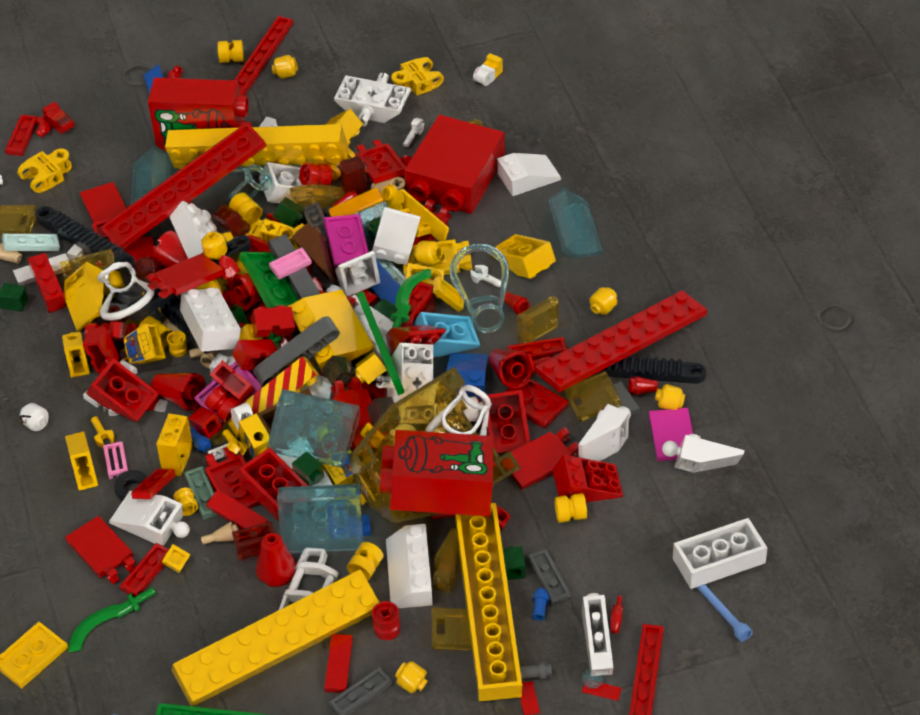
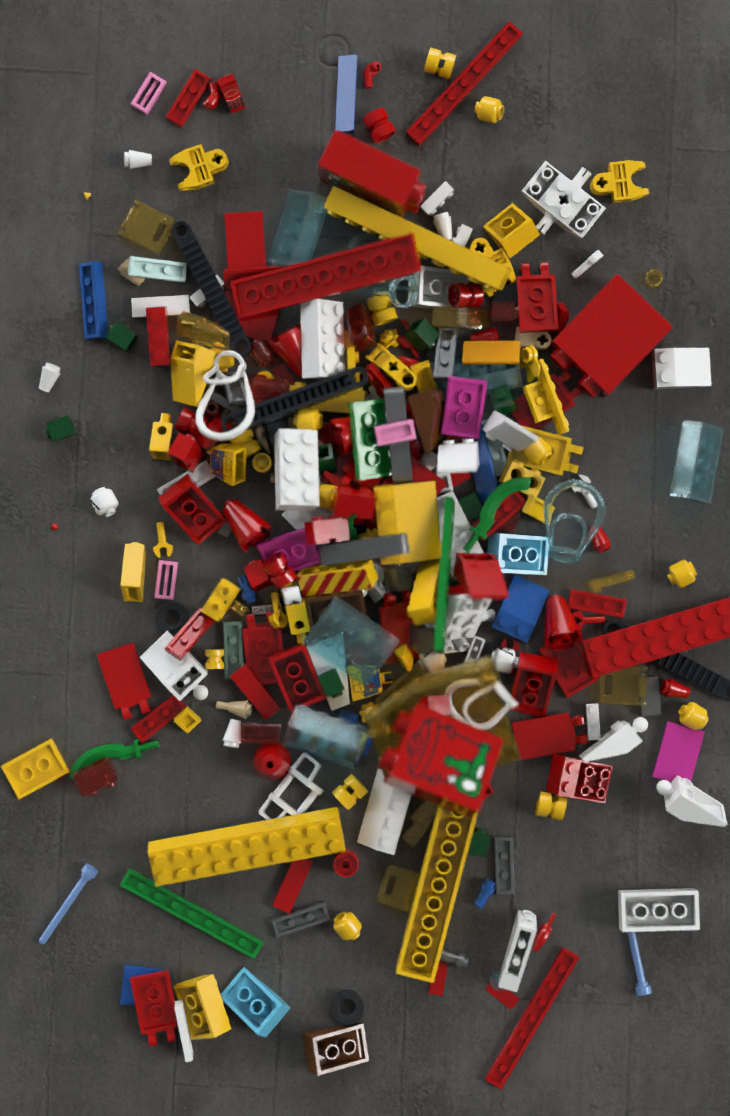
camera: 20 degrees right, 40 degrees up
red tile [147,253,224,298] -> none
yellow head [201,232,227,260] -> none
red brick [209,360,255,403] -> none
red plate [219,255,241,281] -> none
leg [473,53,503,86] -> none
yellow slope [489,234,556,279] -> none
none -> clear red brick [73,756,118,797]
none -> white cone [222,719,241,748]
none -> clear yellow bush [230,600,250,617]
none -> white piece [585,703,601,740]

